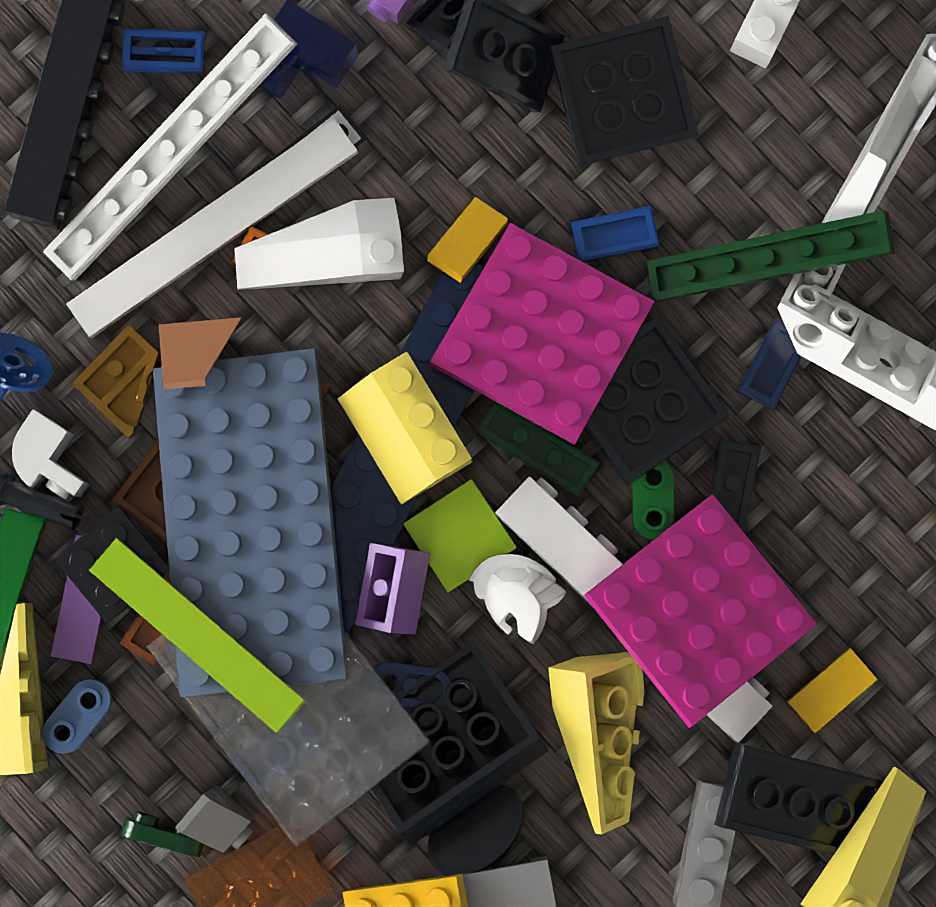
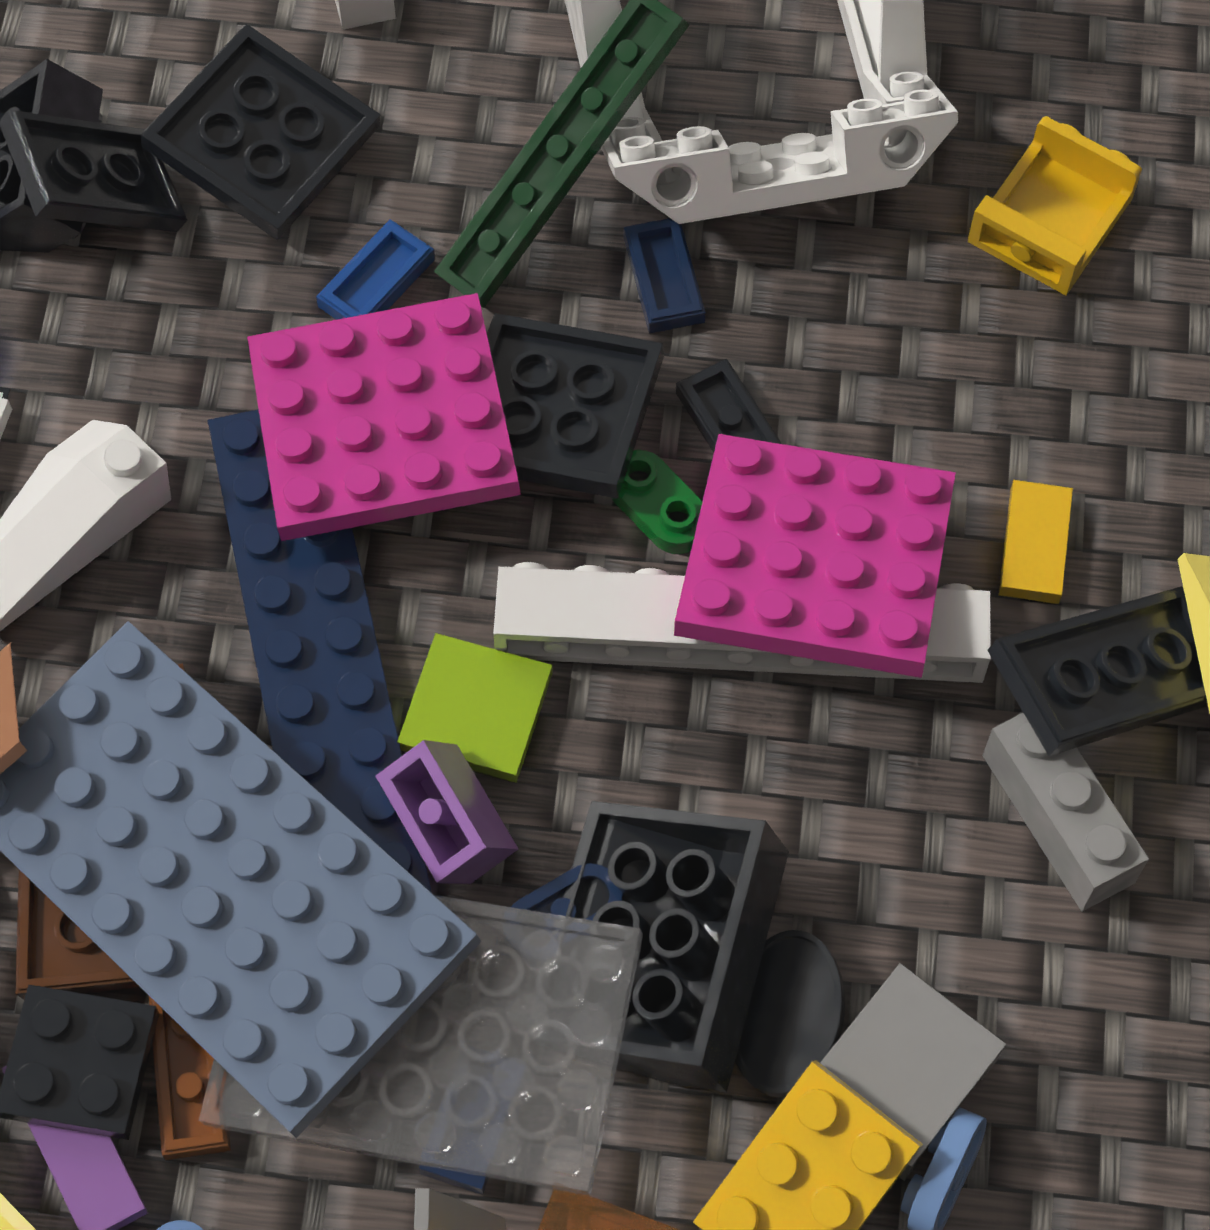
camera: 40 degrees left, 20 degrees down
lime tile [89,538,306,734] -> none
light yellow slope [338,352,472,505] -> none
yellow tile [427,197,509,283] -> none
white helmet [469,554,566,644] -> none
dark green tile [475,401,600,498] -> none
light yellow wedge [548,652,645,835] -> none

